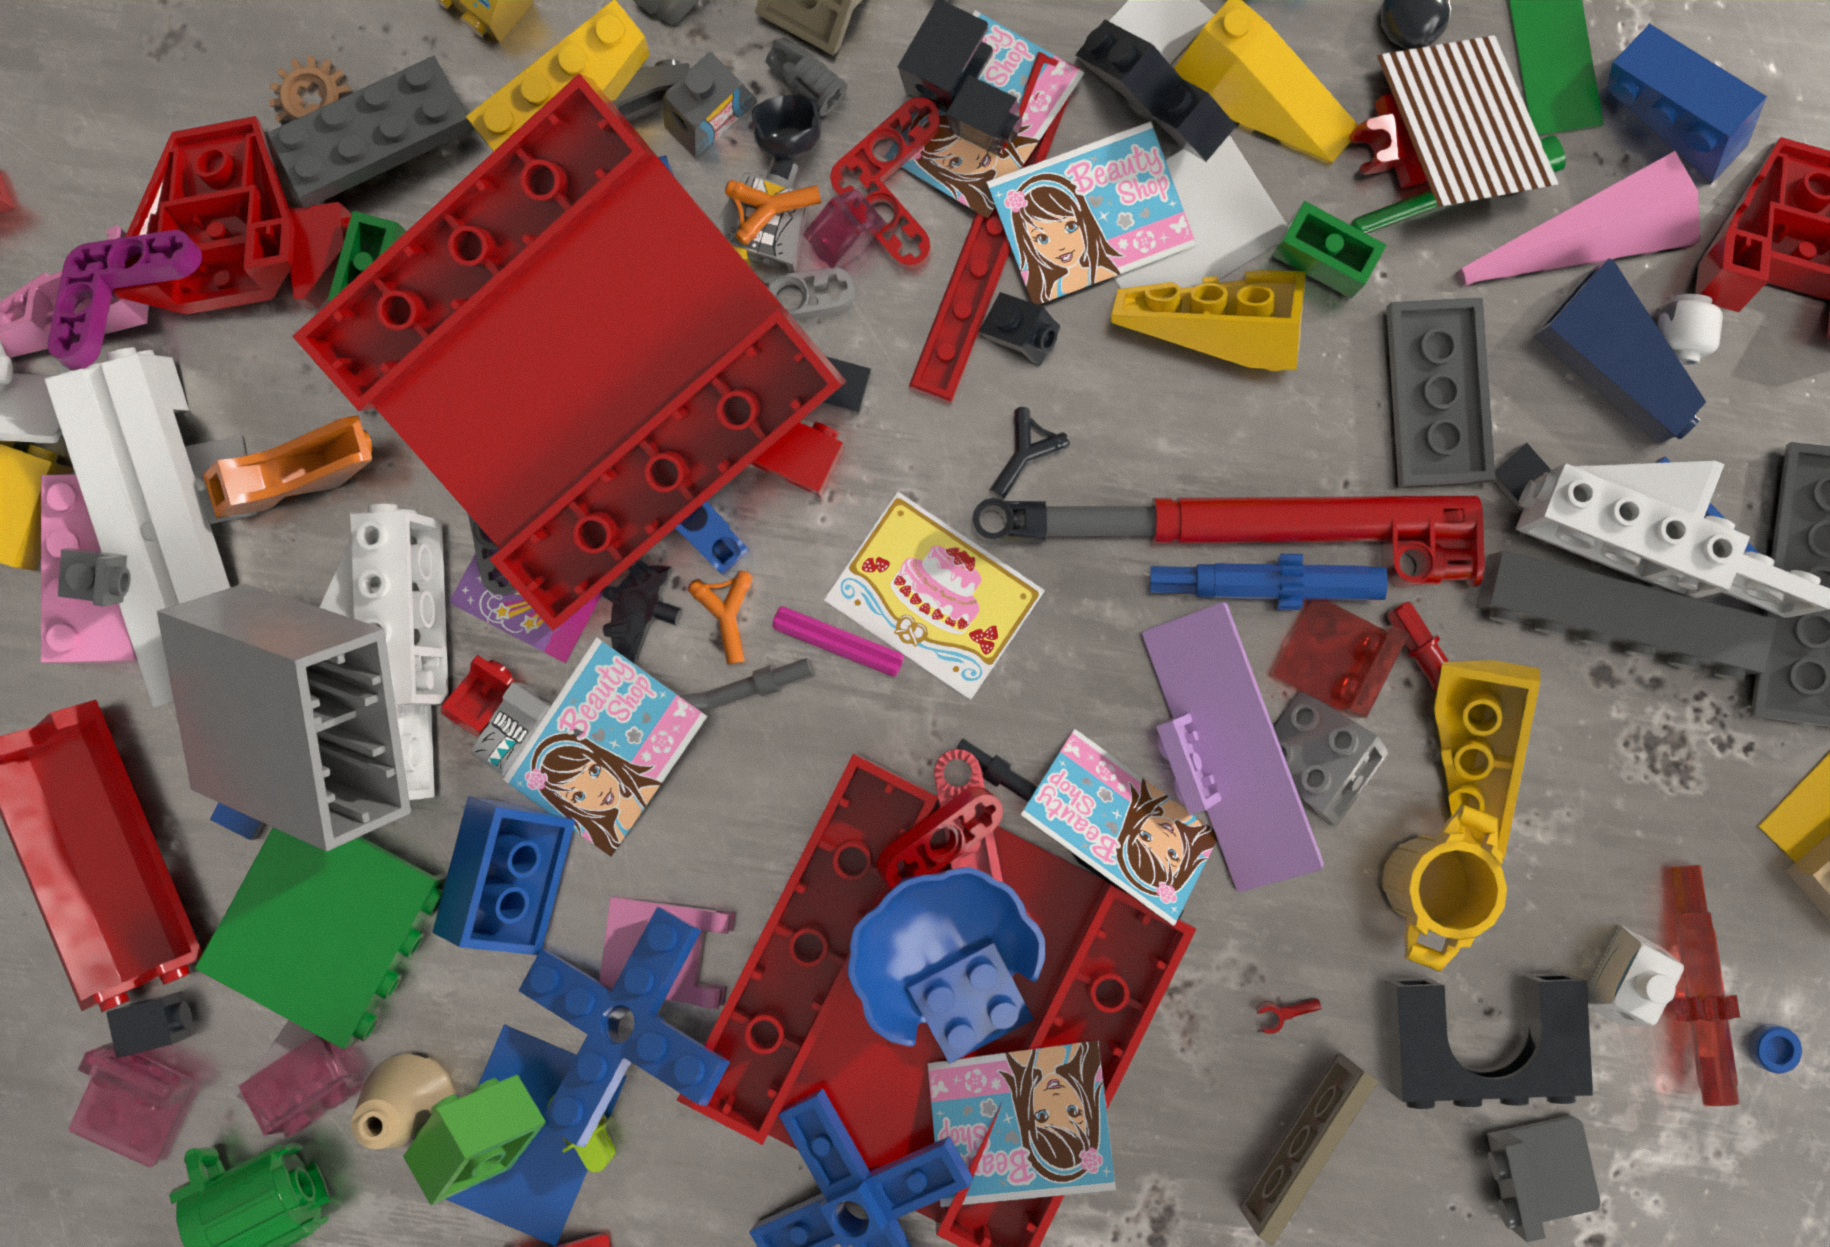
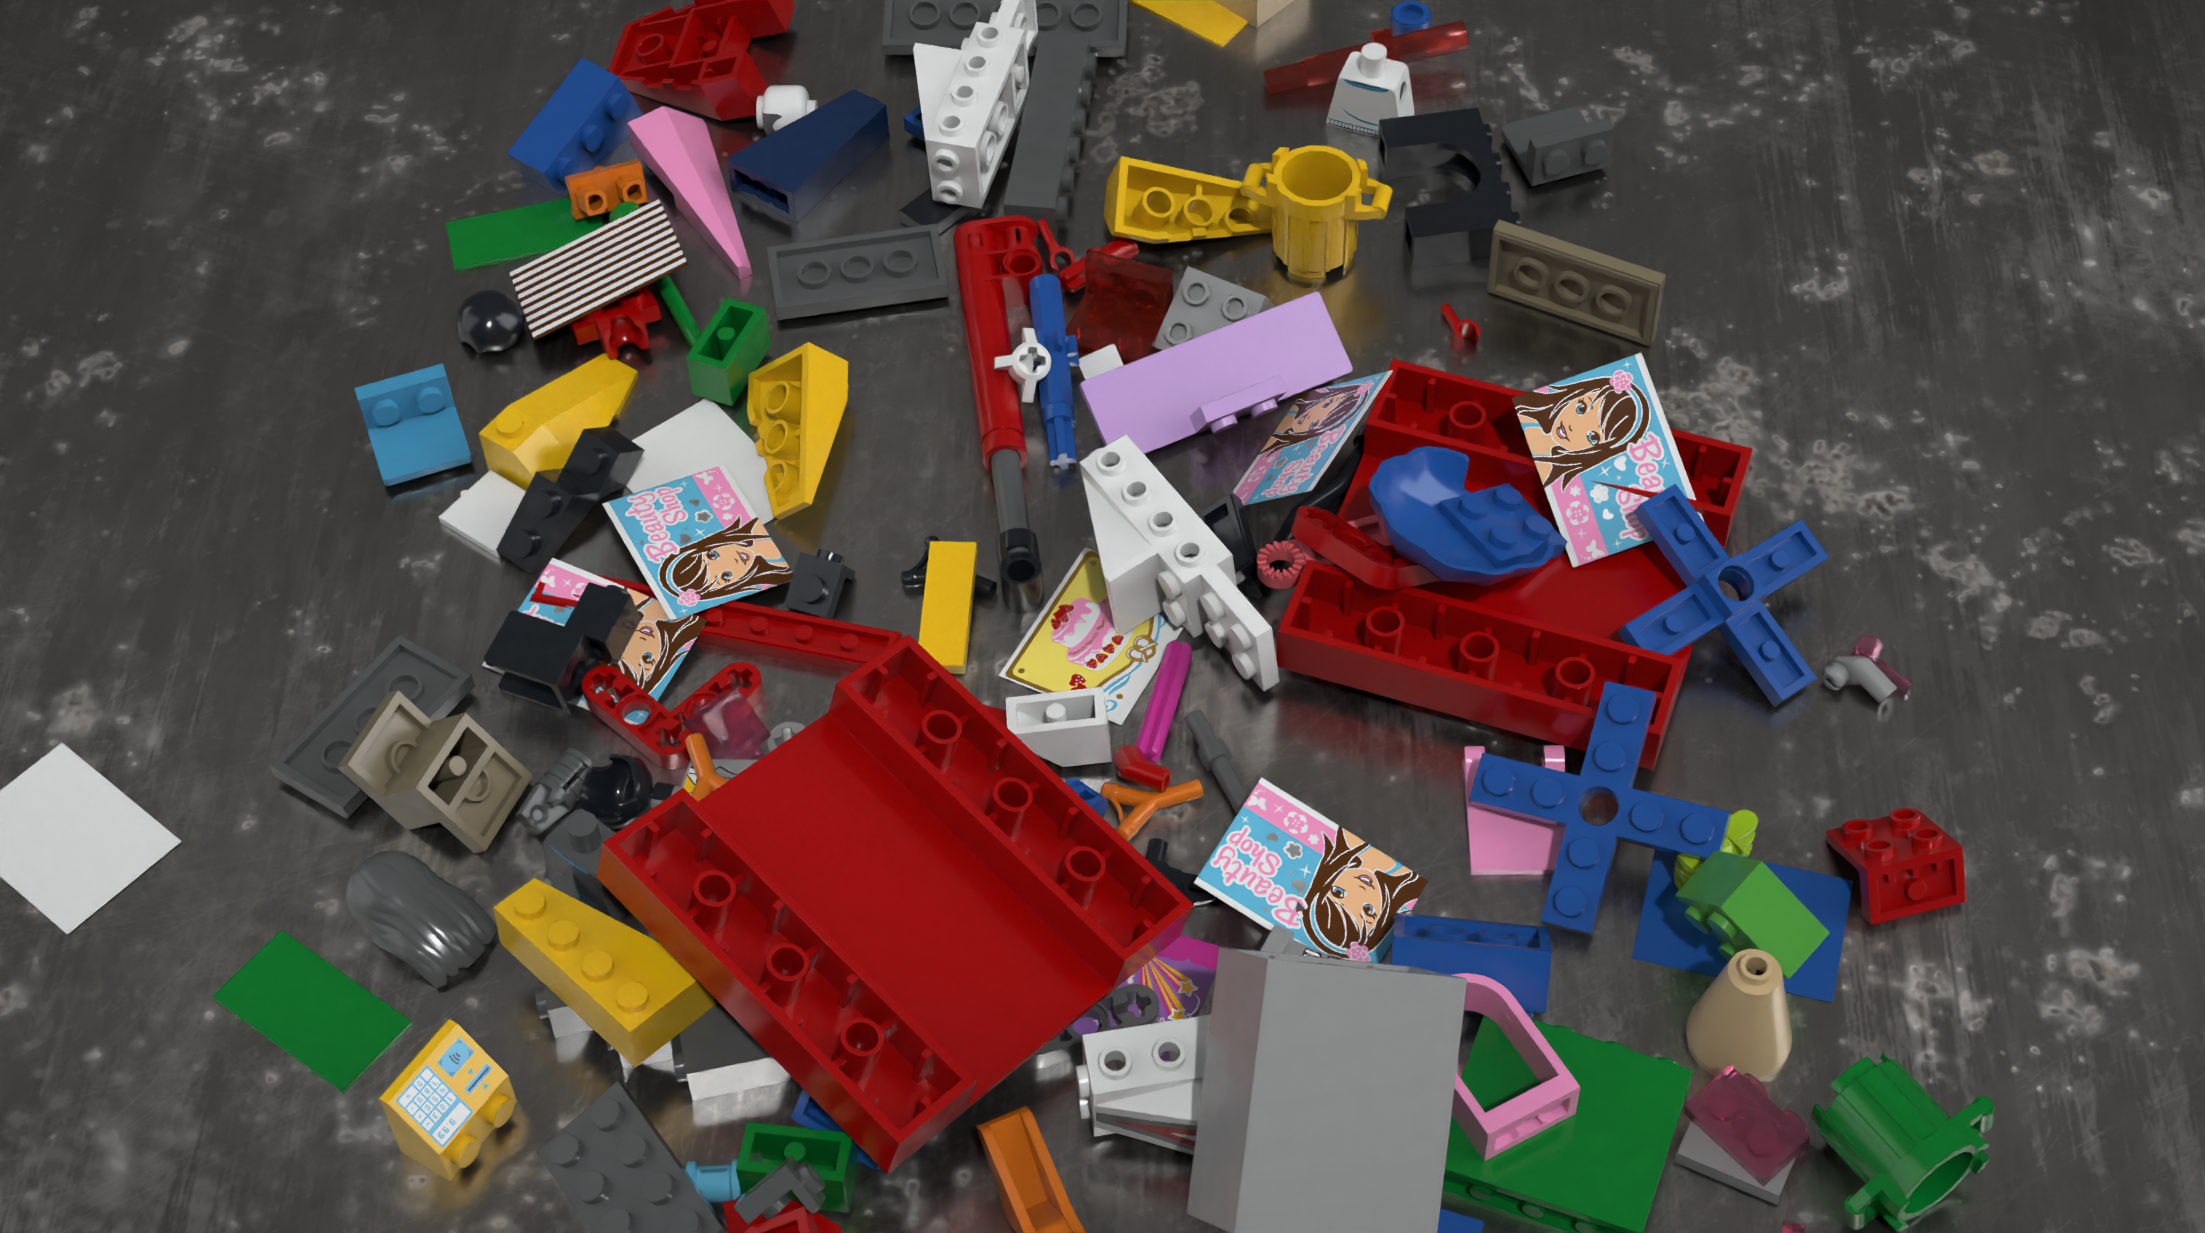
camera: 95 degrees left, 35 degrees down
none -> orange hips [565,159,648,220]
none -> medium azure bush [686,1158,742,1203]
none -> dark grey bracket [734,1154,826,1224]
none -> yellow tile [918,541,978,674]
none -> white piece [994,328,1051,404]
none -> white slope [1005,687,1112,767]
none -> red hand [1036,219,1075,275]
none -> white sticker [1079,344,1123,380]
none -> white wedge [1079,434,1280,691]
none -> red arm [1113,745,1172,793]
none -> black tile [1197,492,1258,584]
none -> bright pink window [1451,973,1580,1161]

